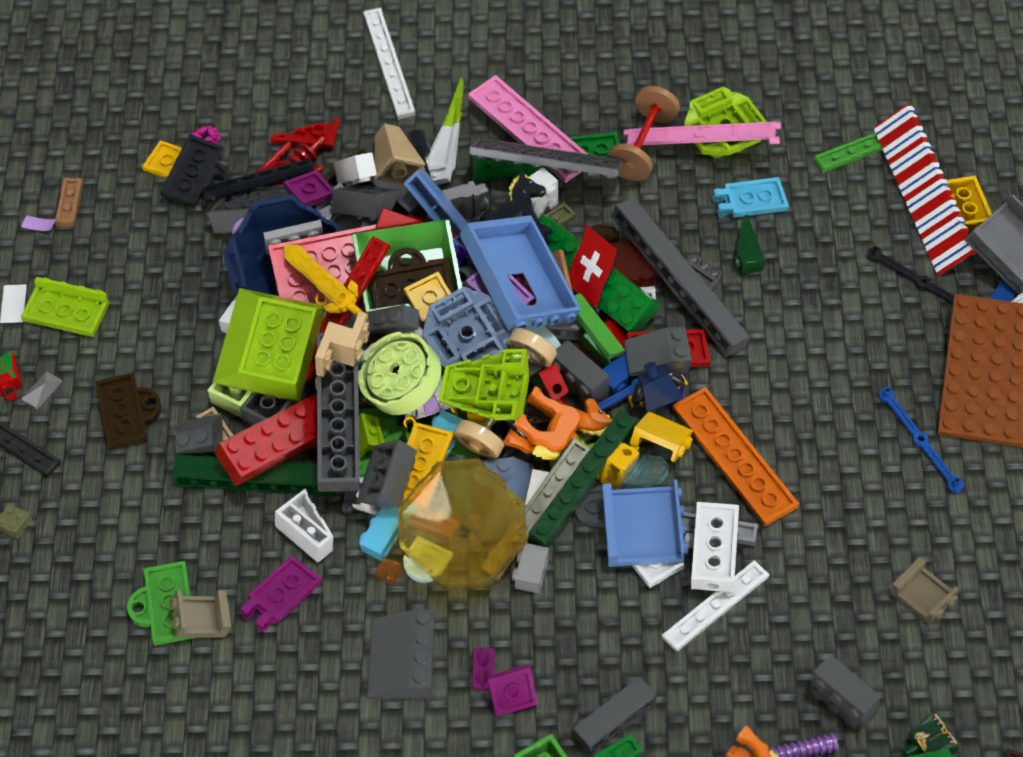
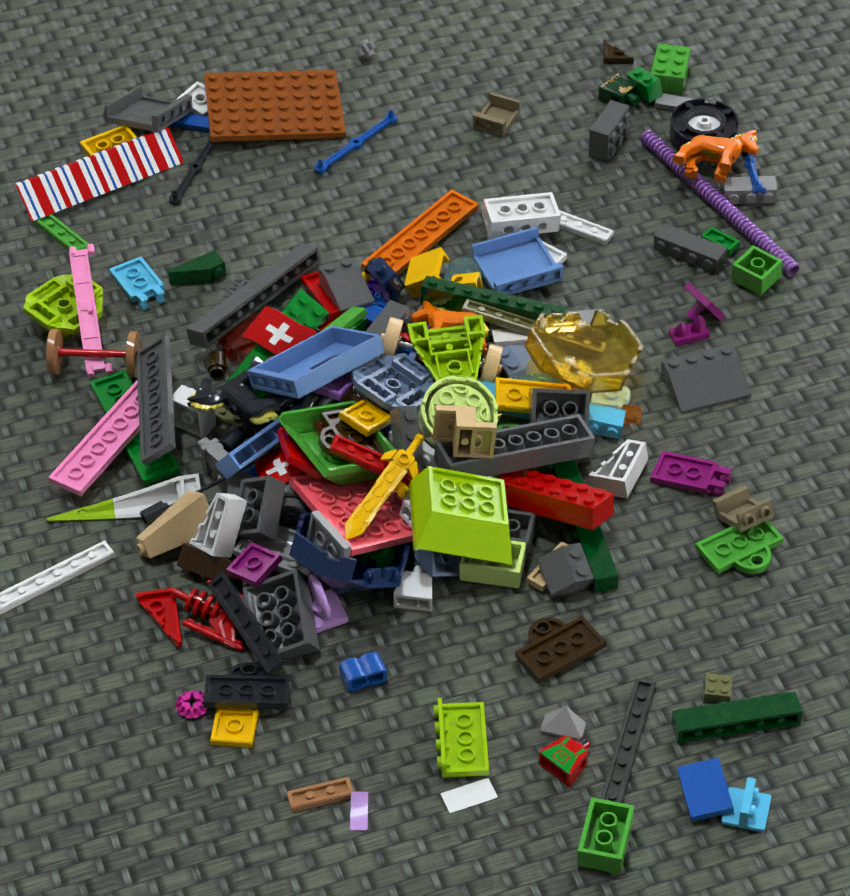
camera: 110 degrees left, 10 degrees down
none -> blue brick [339,652,387,691]

